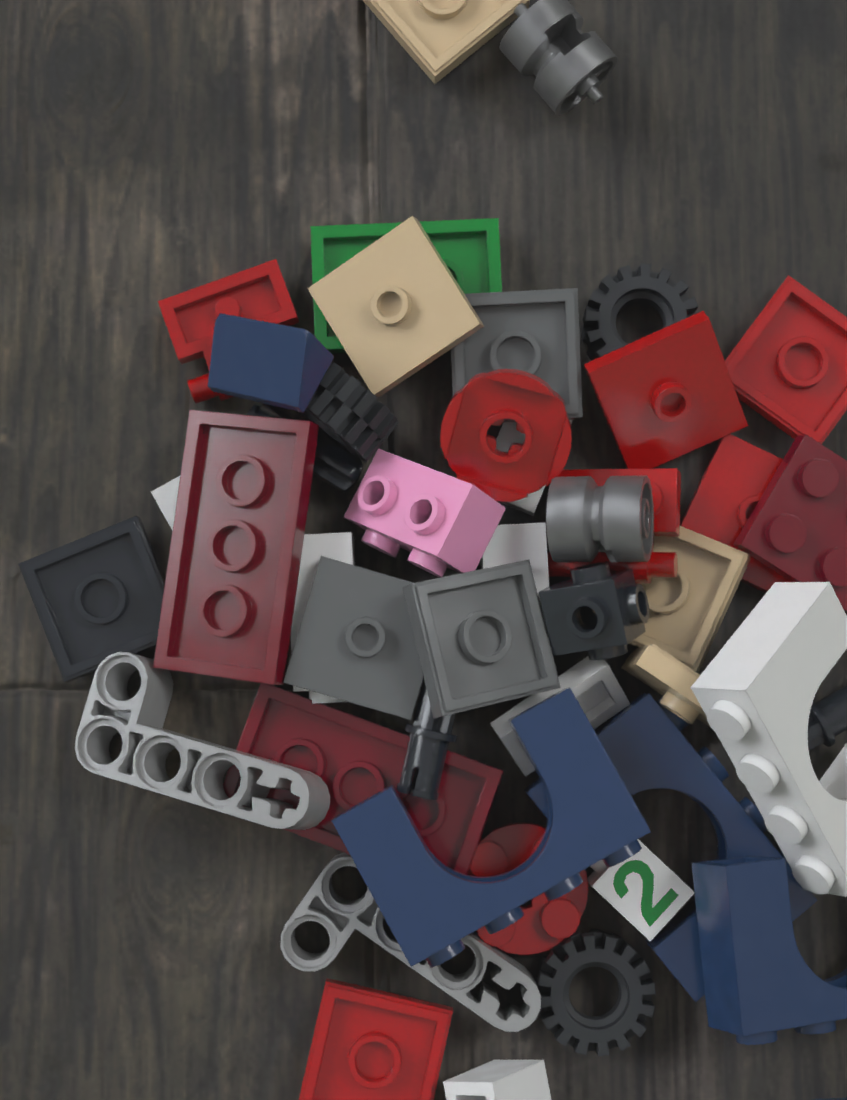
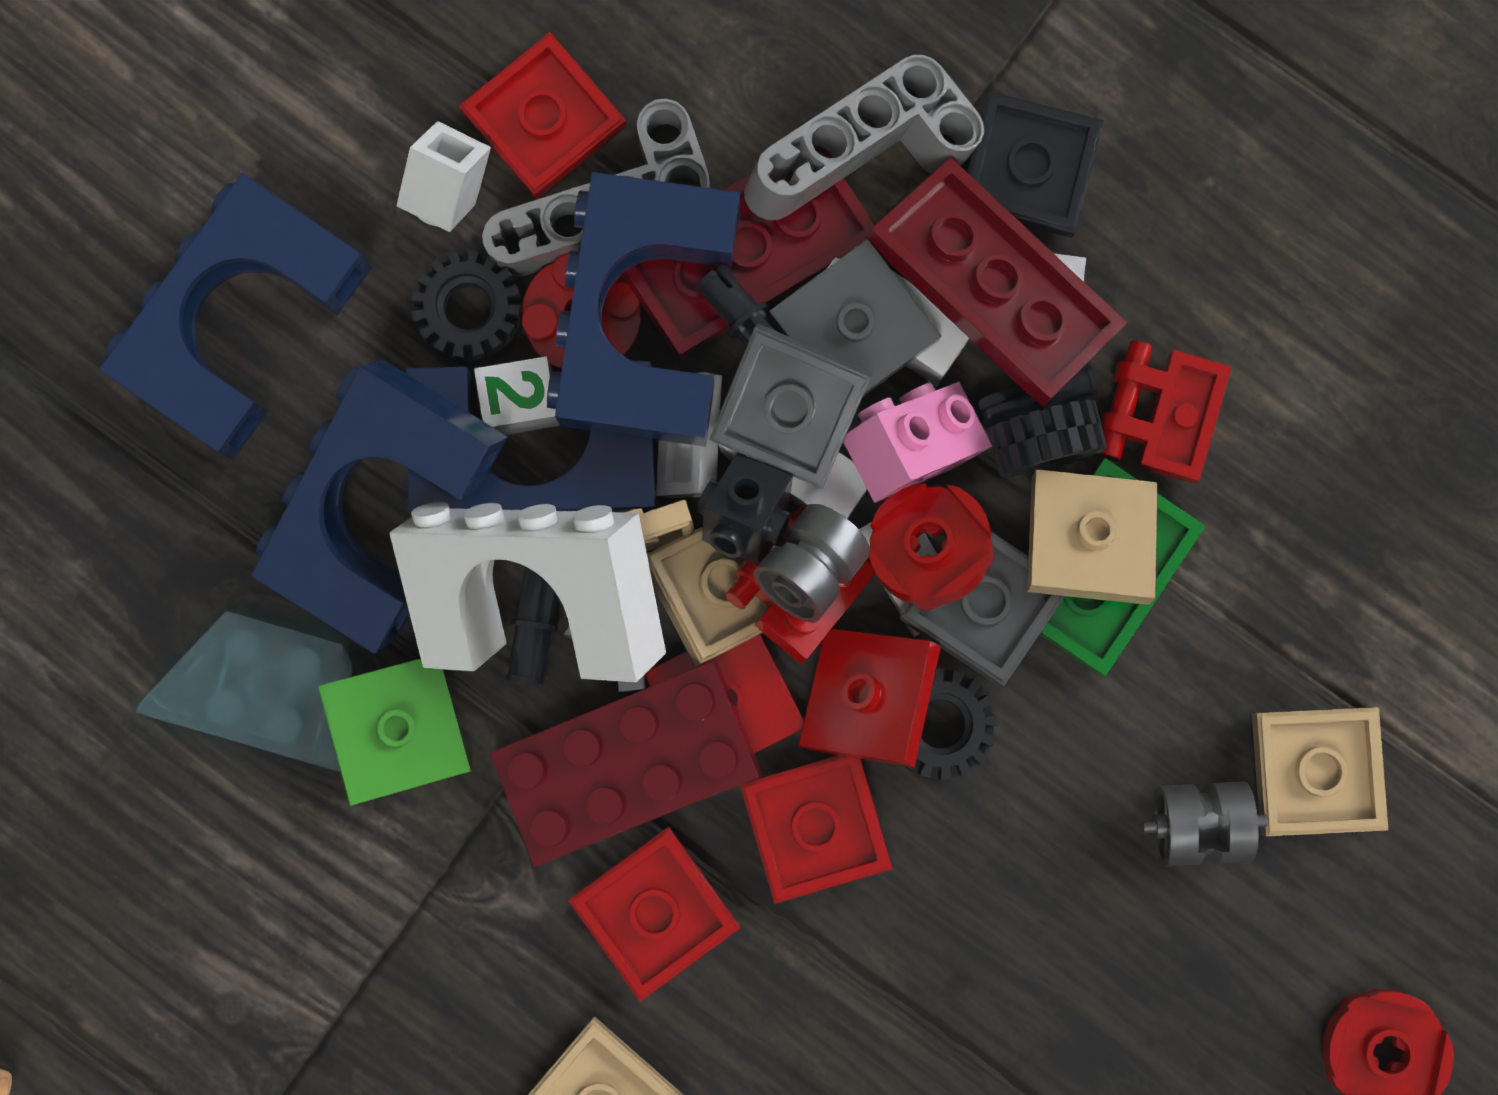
camera: 120 degrees right, 0 degrees up
dark blue slope [208,313,334,413] -> none

